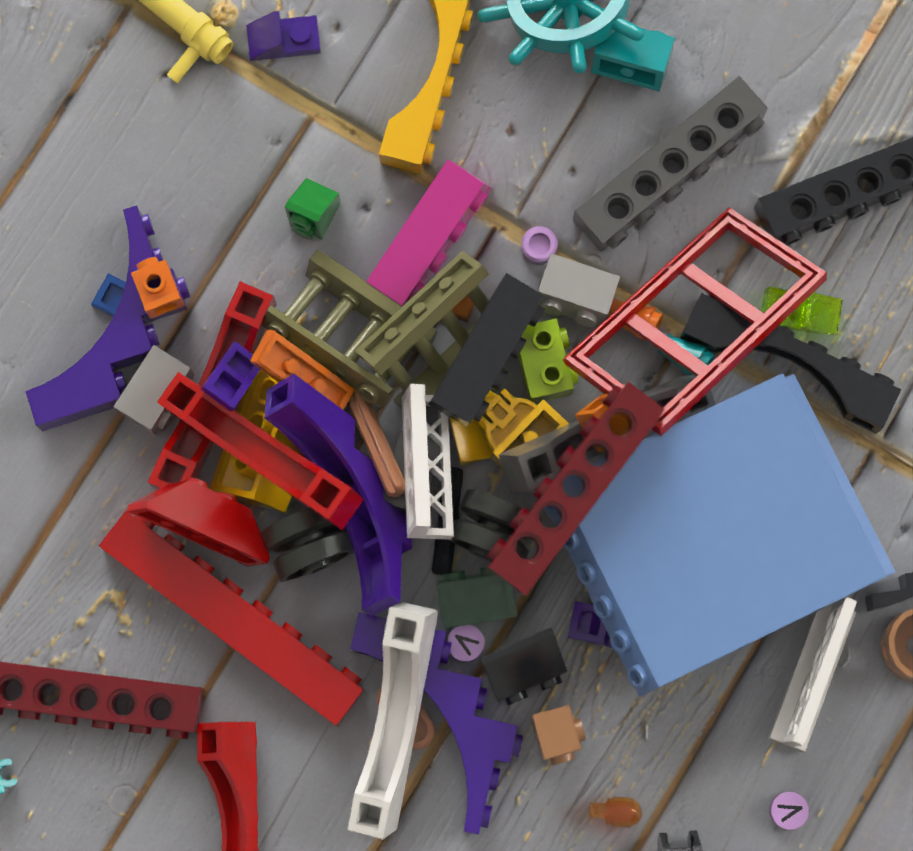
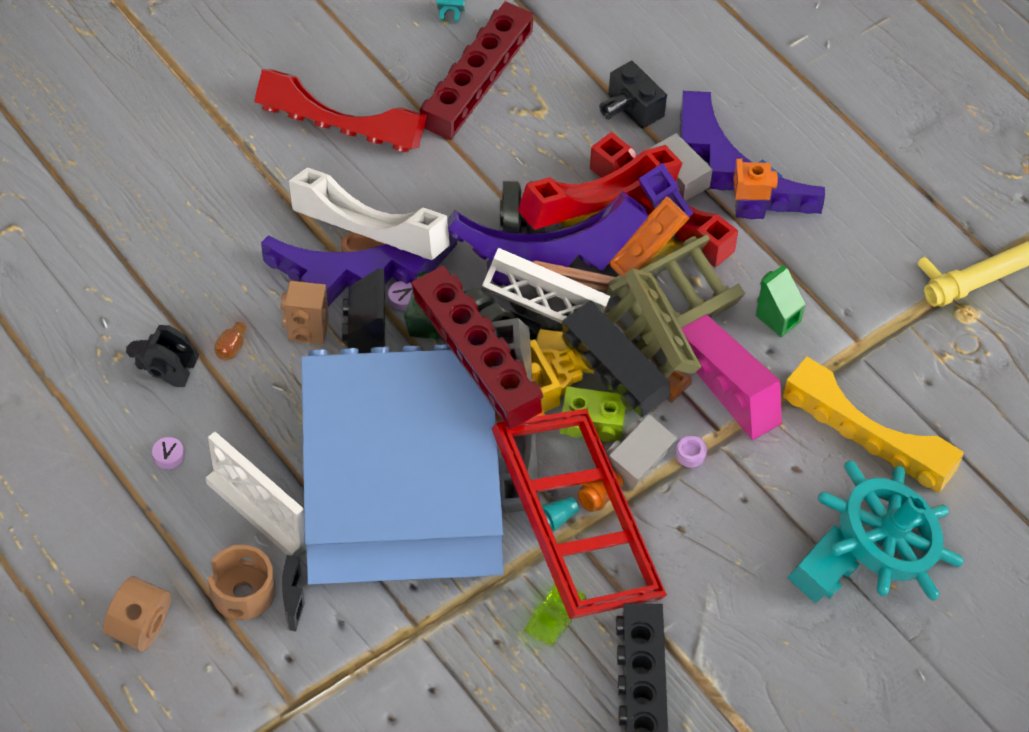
camera: 110 degrees right, 25 degrees down
red brick [99,511,364,727] -> none
red wedge [126,478,270,567] -> none
dark purple slope [246,11,321,61] -> none
dark grey brick [573,76,768,252] -> none
black arch [680,293,902,434] -> none
none -> black brick [599,60,667,129]

